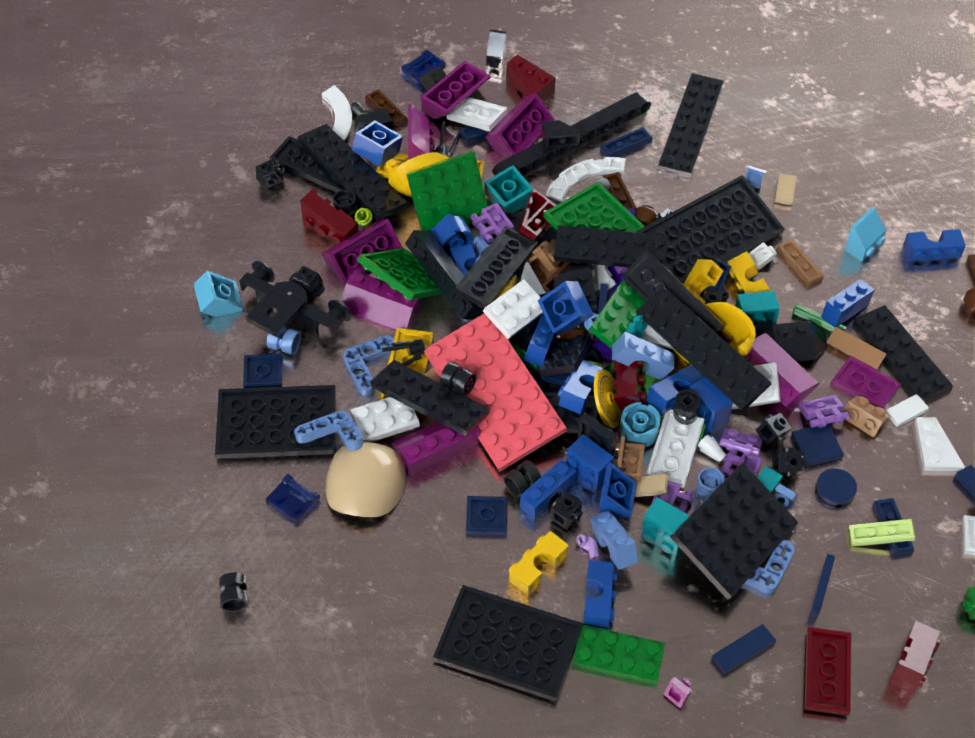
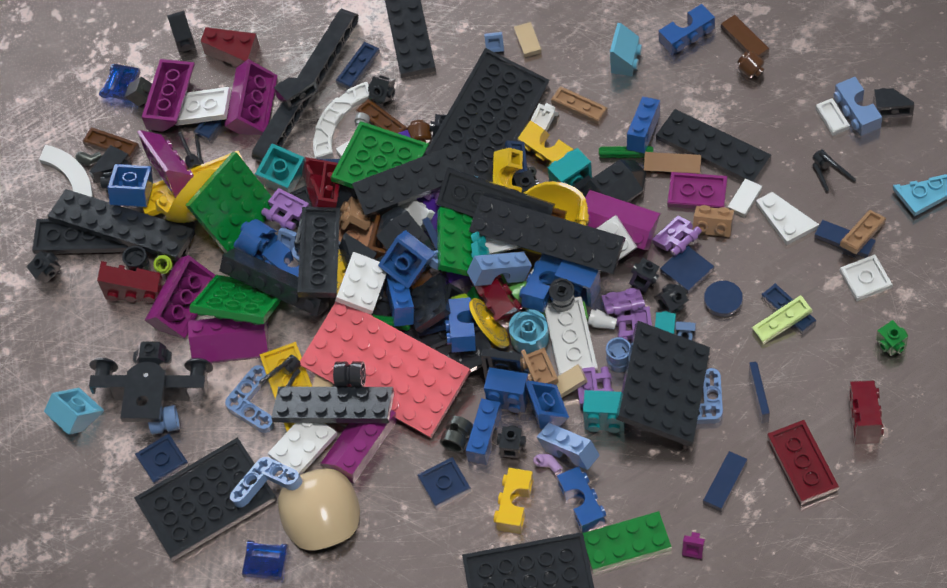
camera: 20 degrees left, 5 degrees up
none -> black brick [368,74,396,104]

